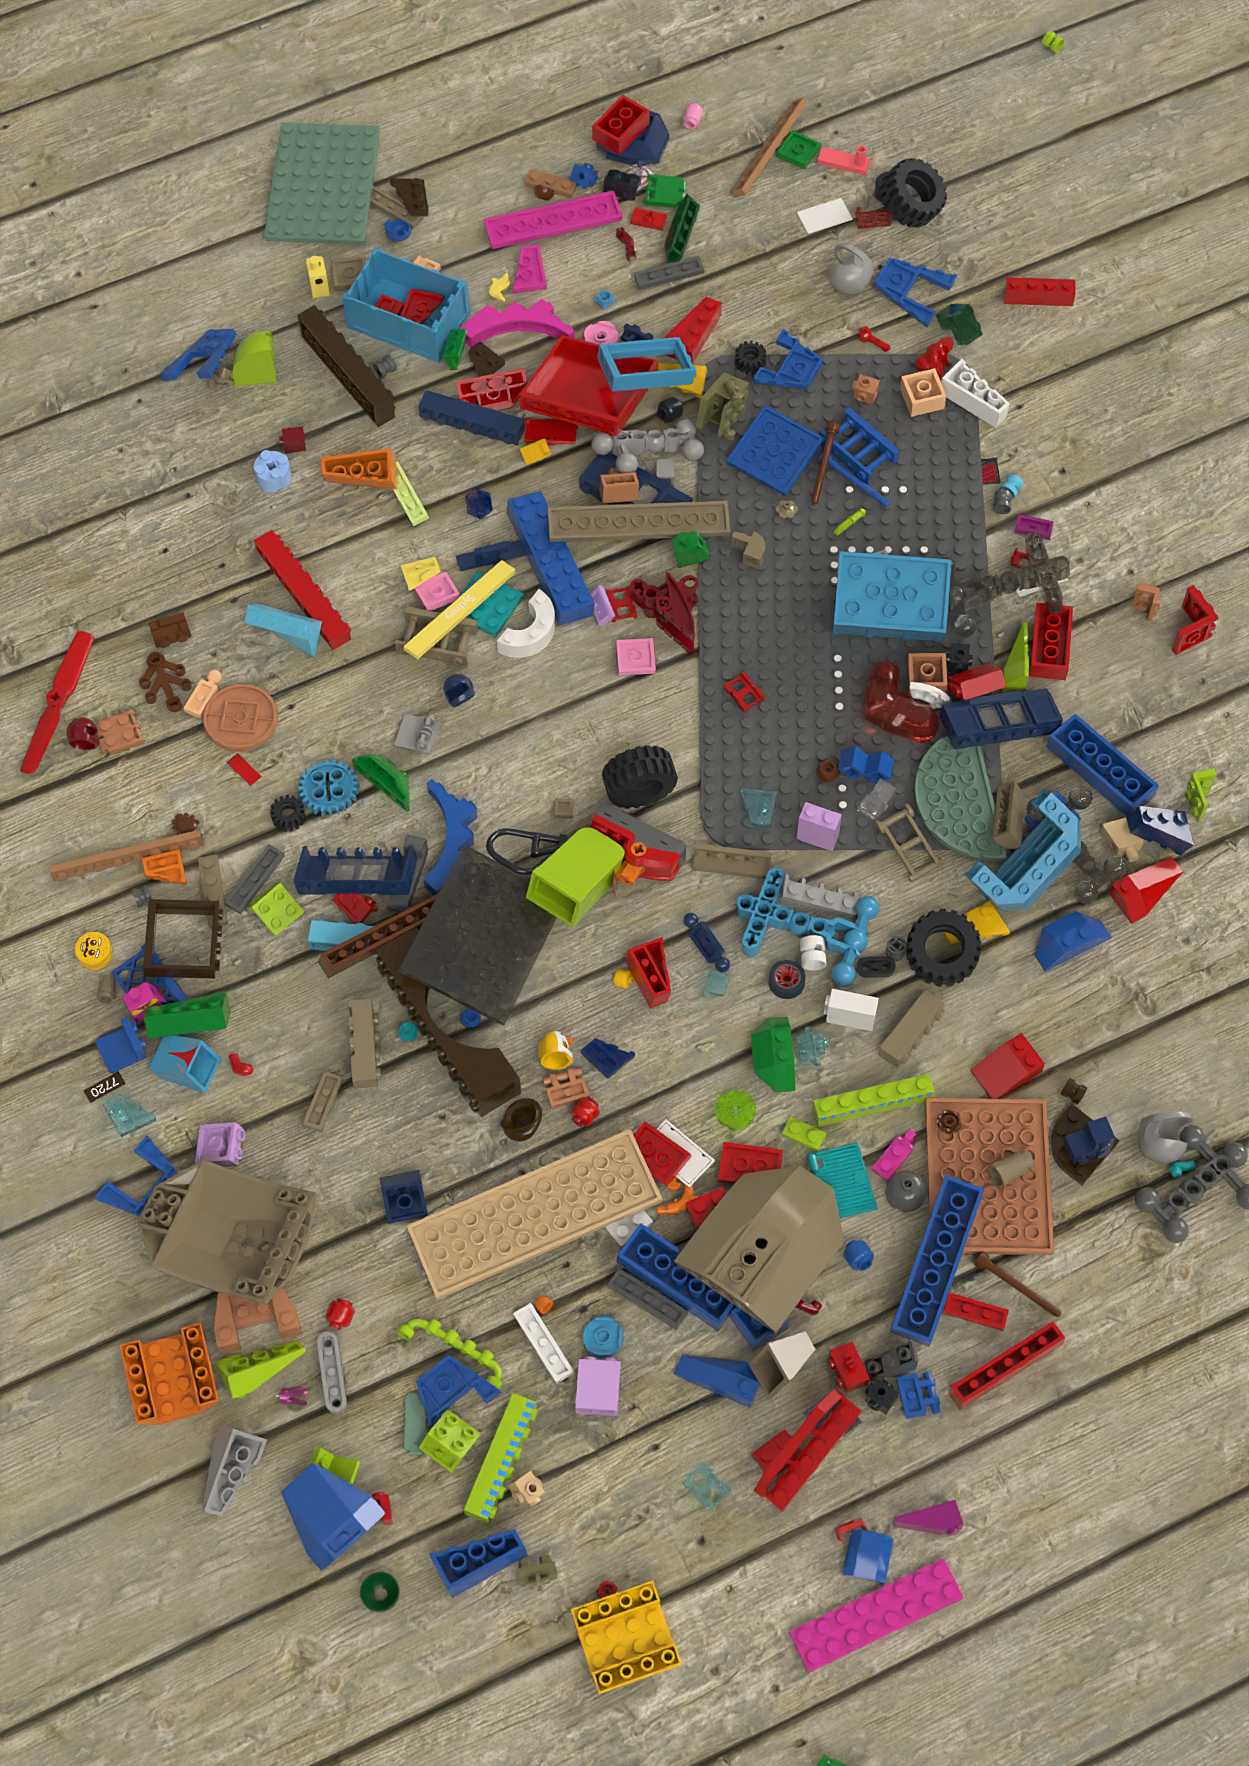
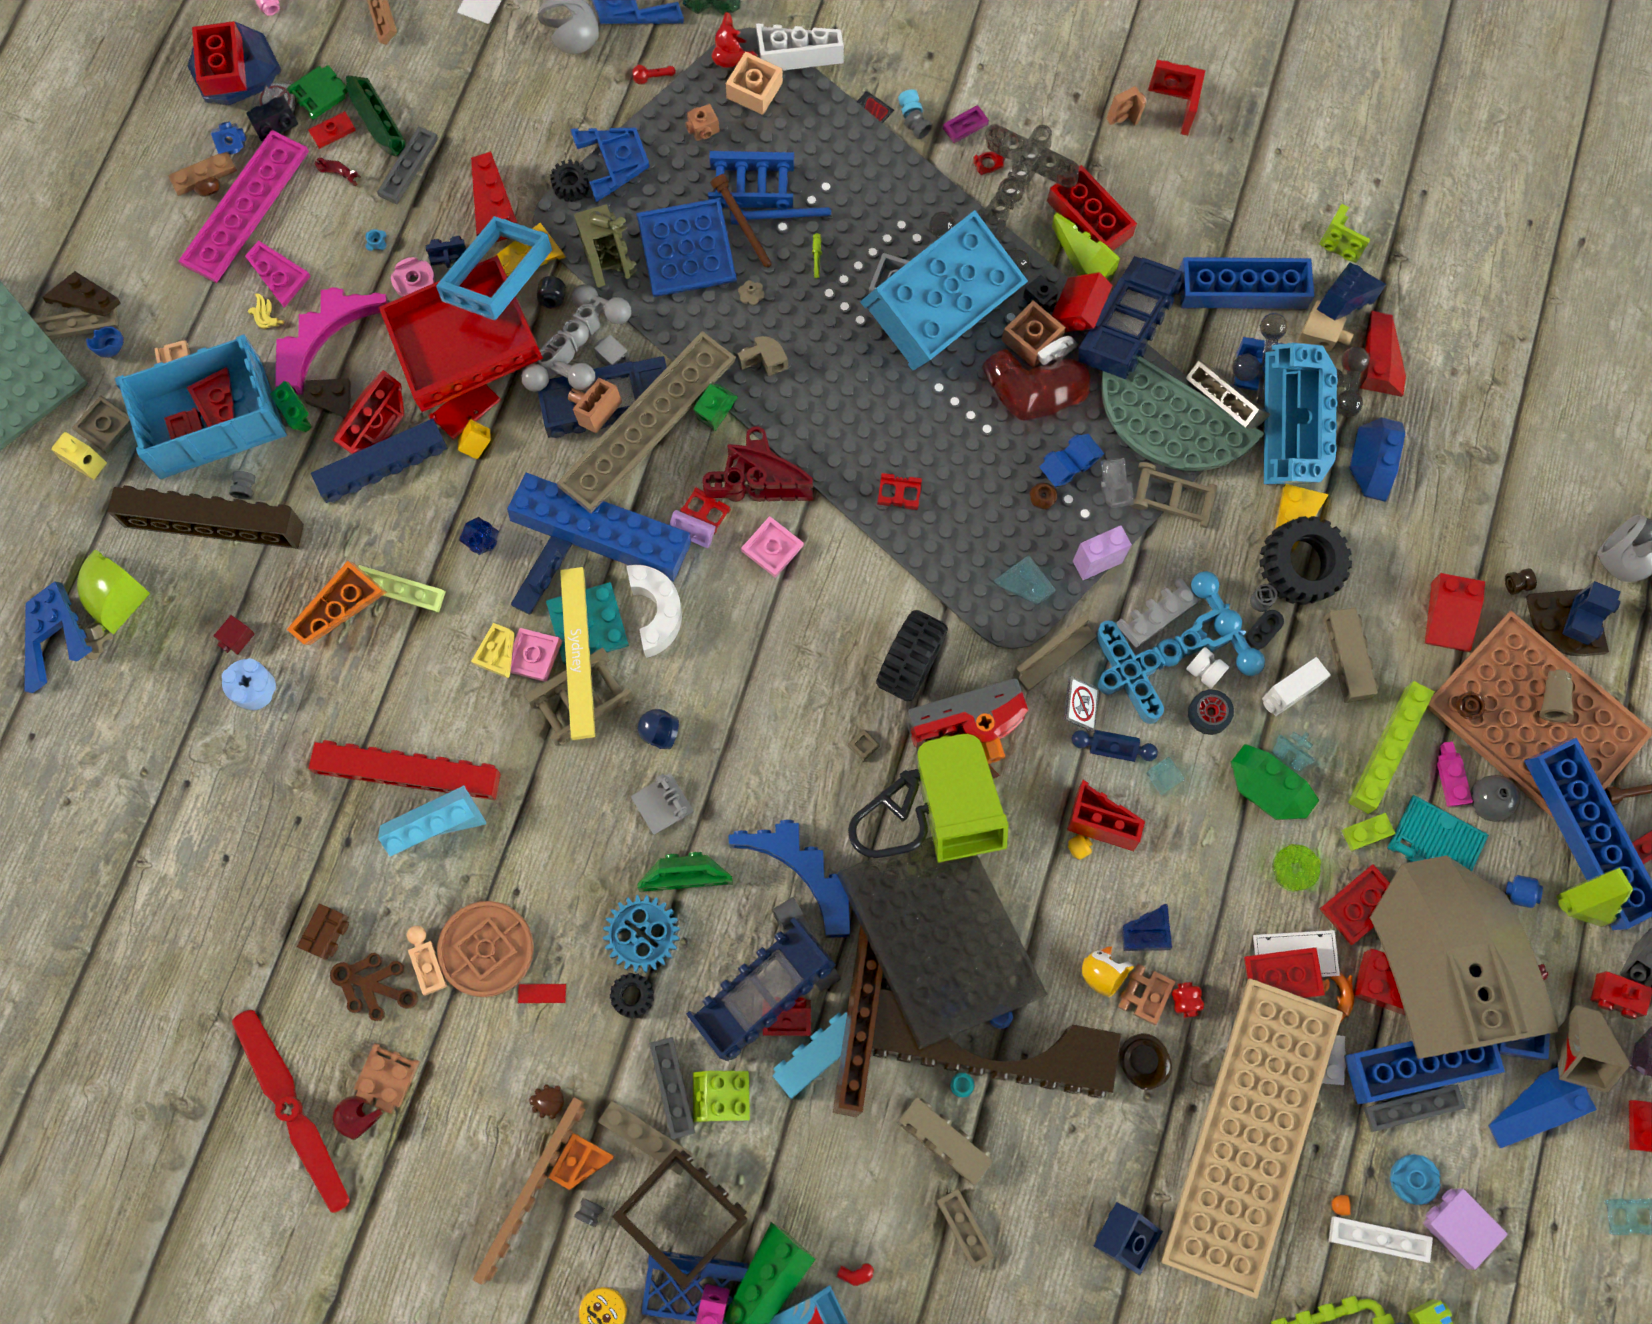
camera: 50 degrees left, 10 degrees up
none -> piece [1064,676,1099,732]
none -> lime wedge [1556,867,1633,927]

